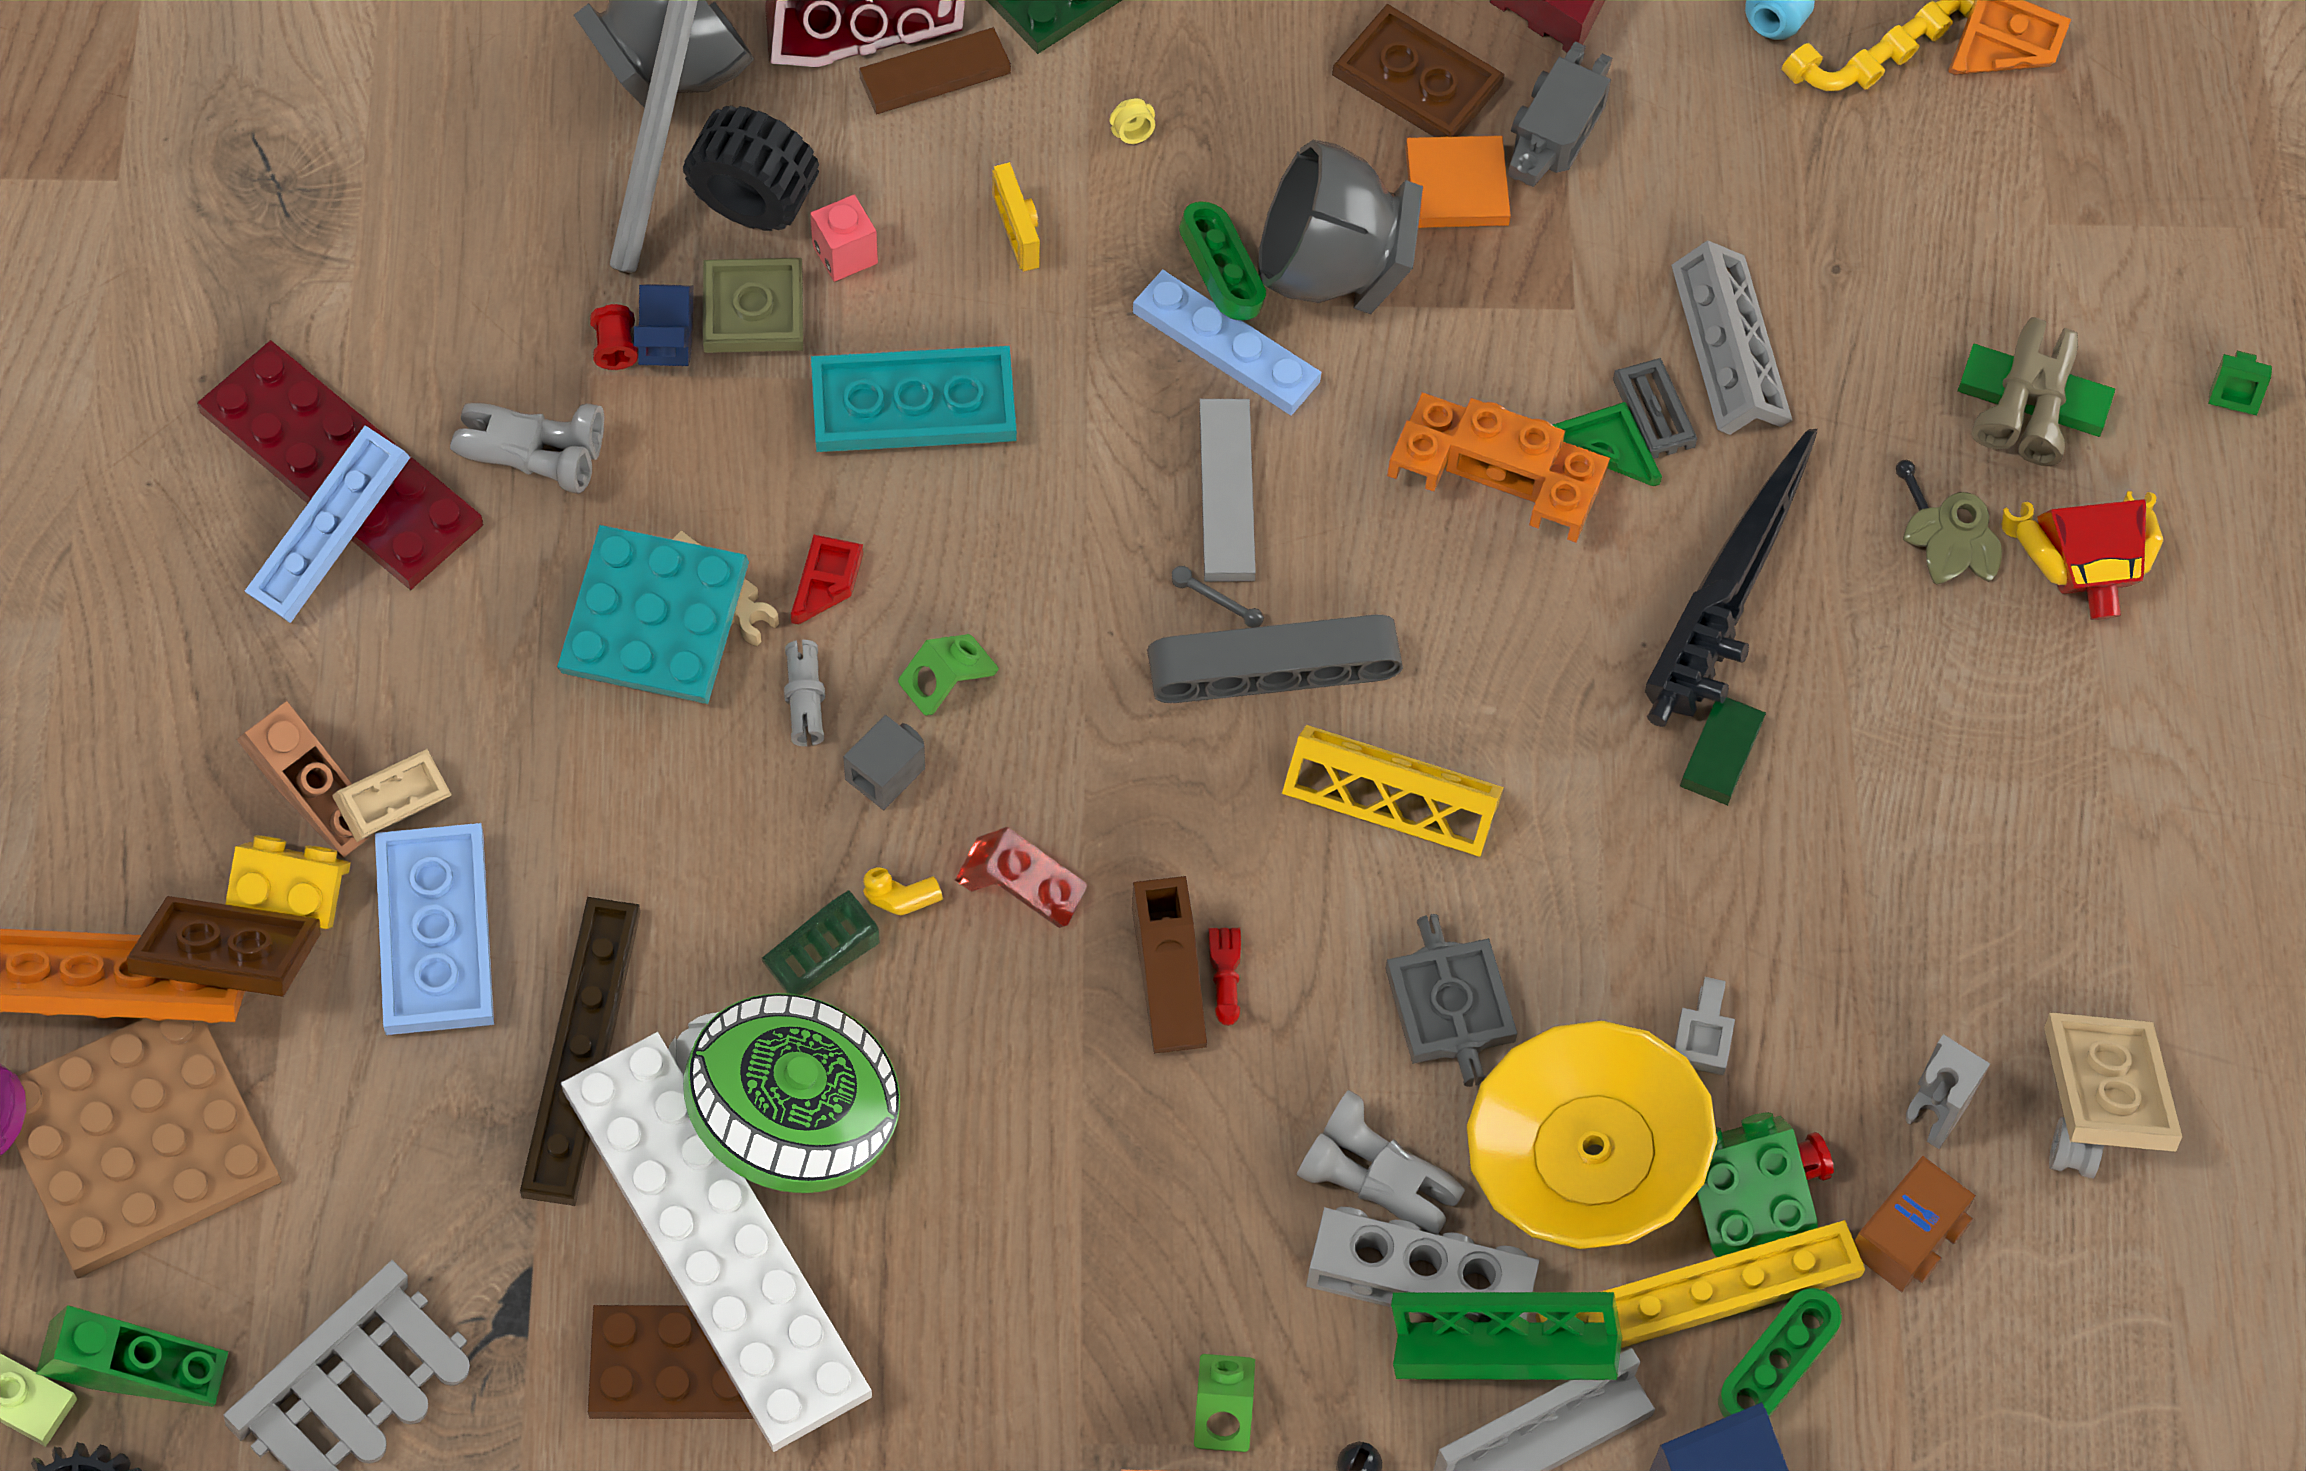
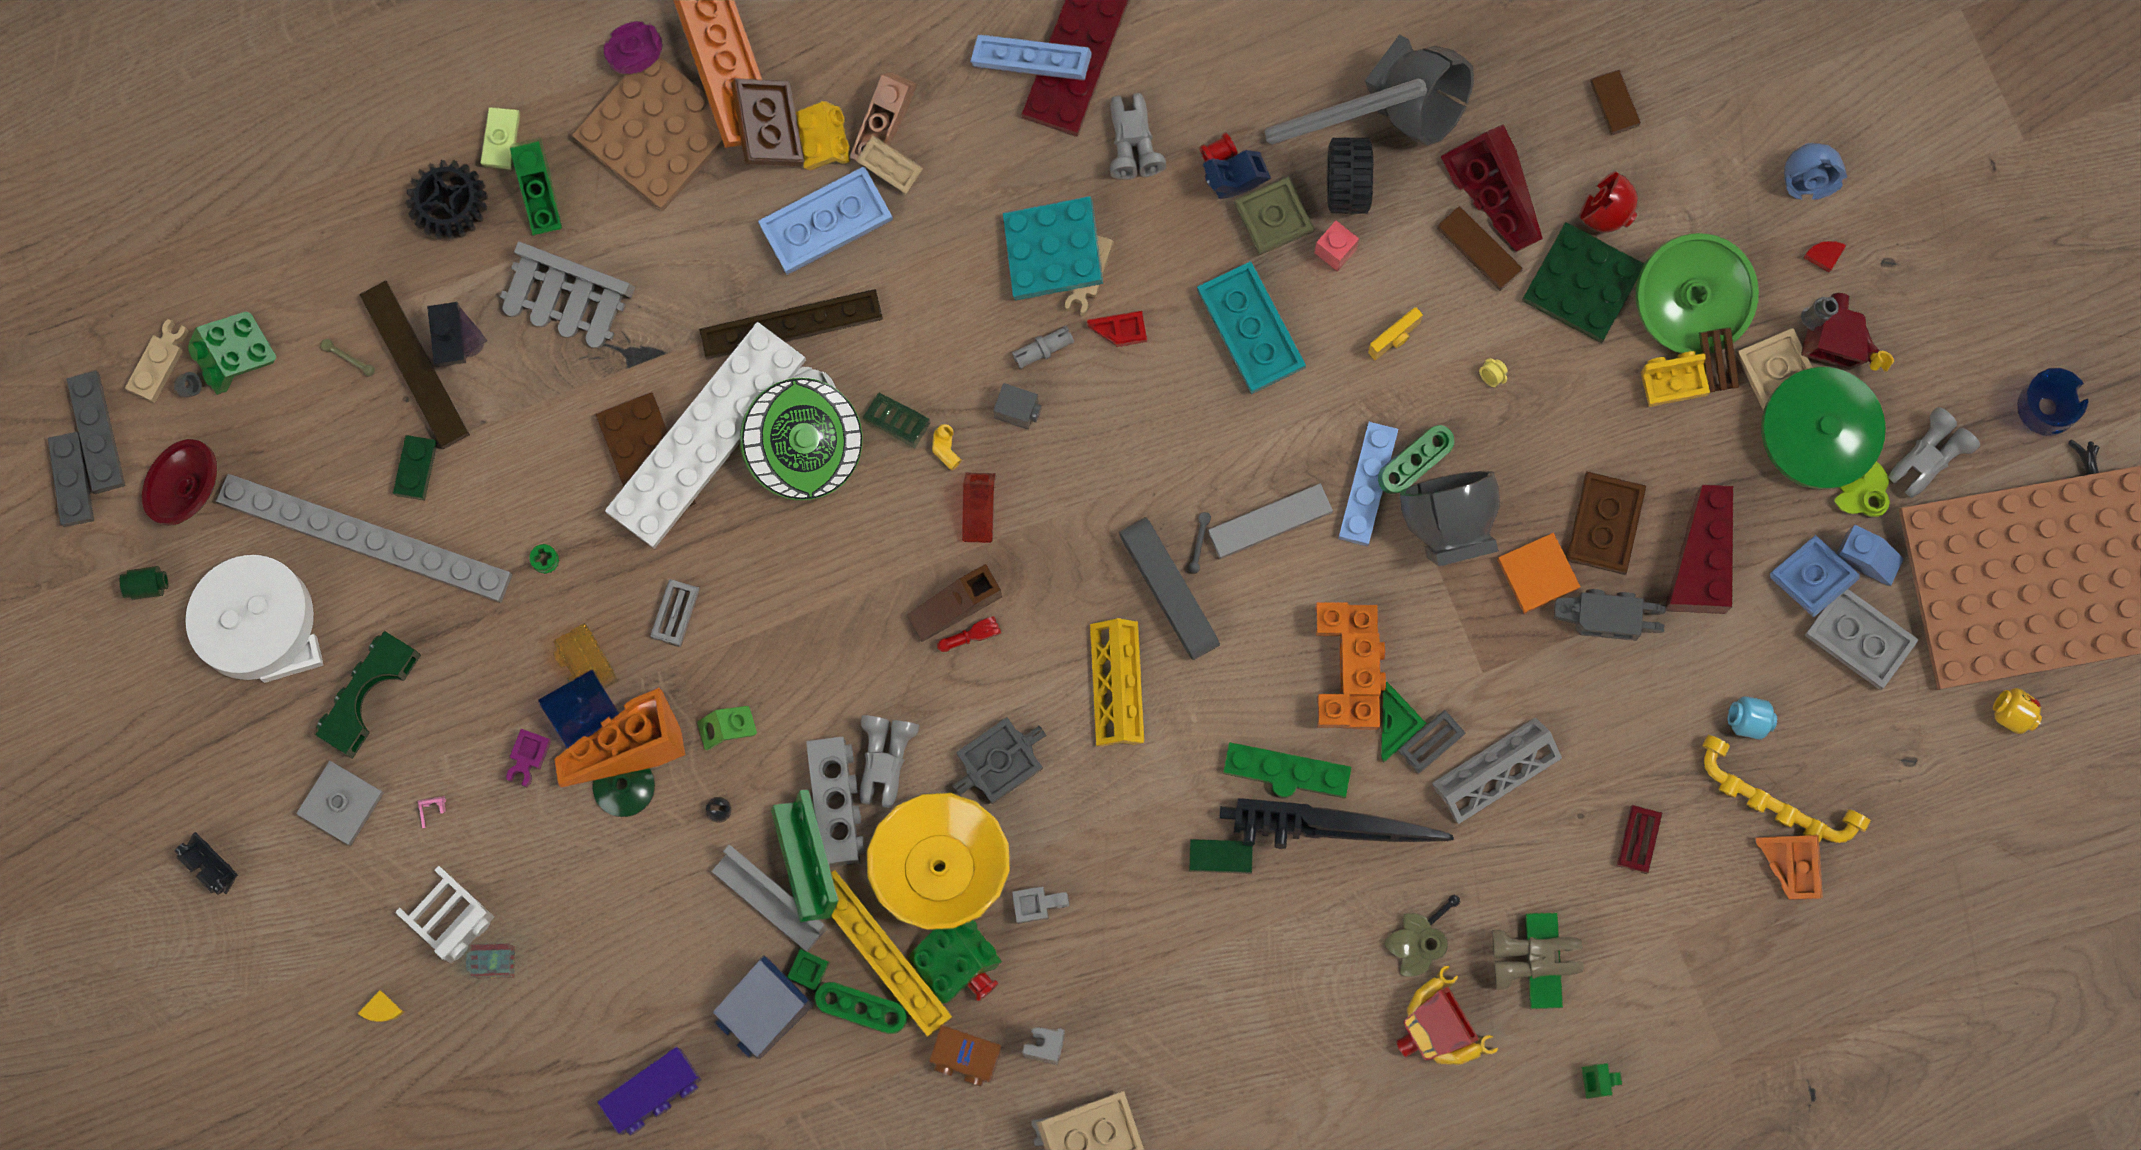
camera: 75 degrees right, 15 degrees up
bright green bracket [898,634,999,716] -> none
none -> light grey tile [650,579,700,647]
none -> green tile [787,949,830,991]
none -> green hinge [1223,742,1352,799]
none -> dark red tile [1616,805,1663,874]

